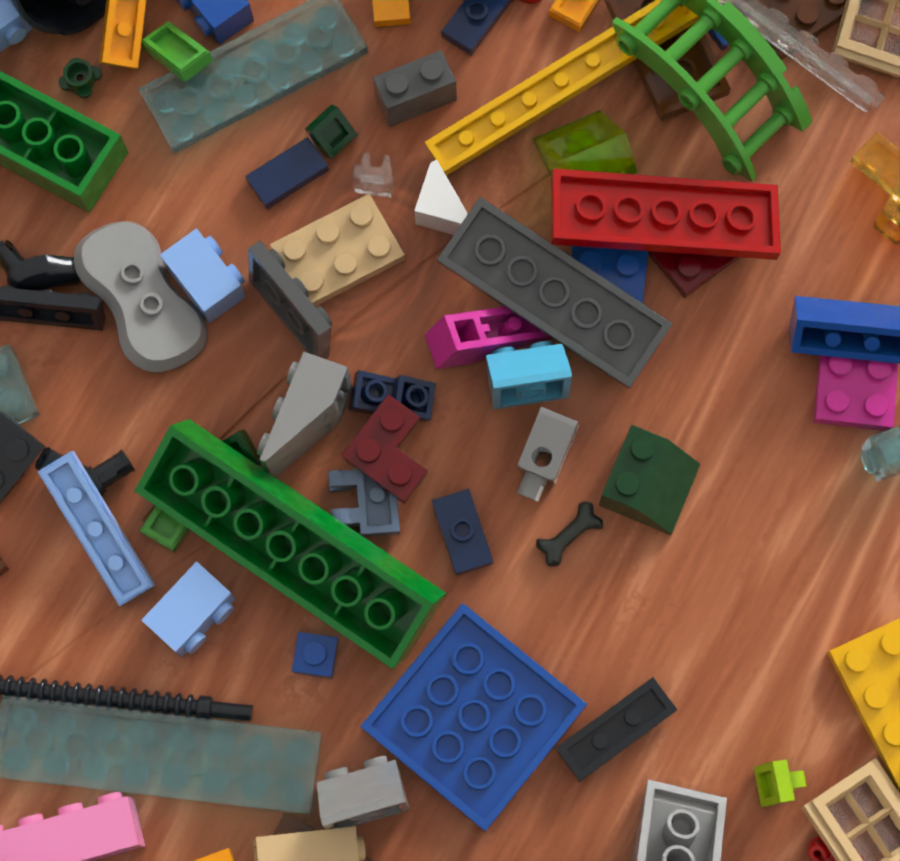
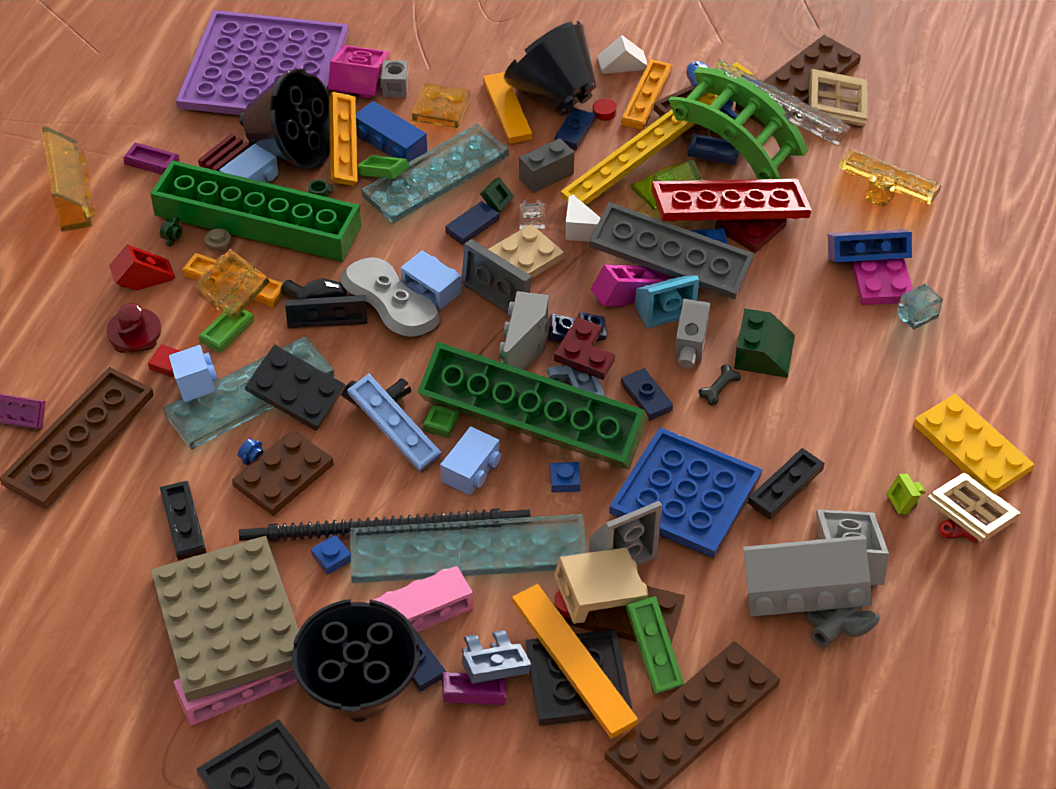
camera: 15 degrees left, 25 degrees down
none -> dark blue tile [687,134,740,165]

